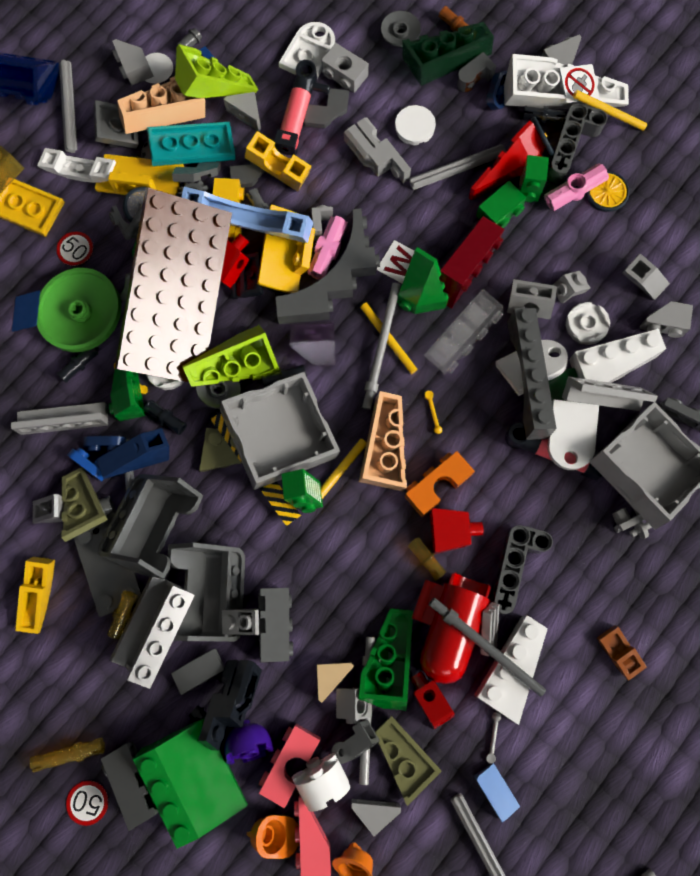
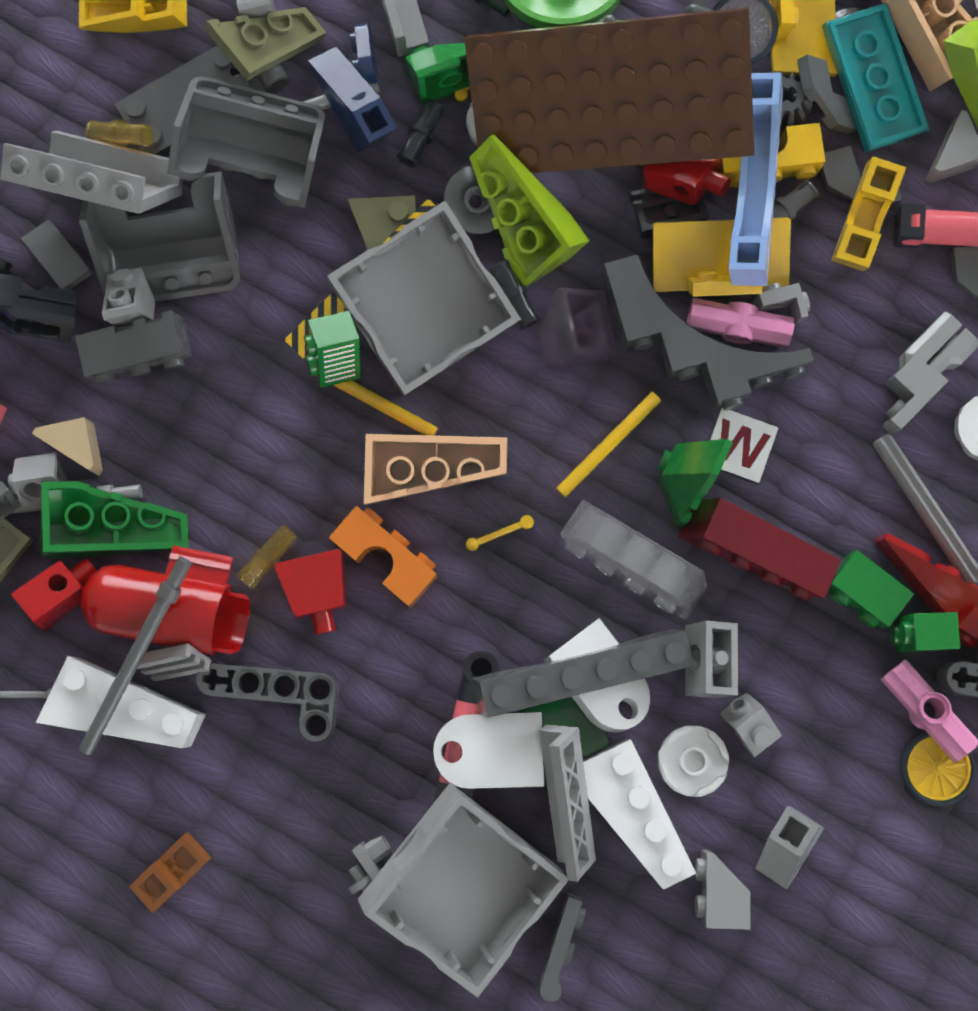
camera: 80 degrees right, 5 degrees up
blue plate [67,447,104,481] -> none
light grey bar [362,283,401,410] -> none

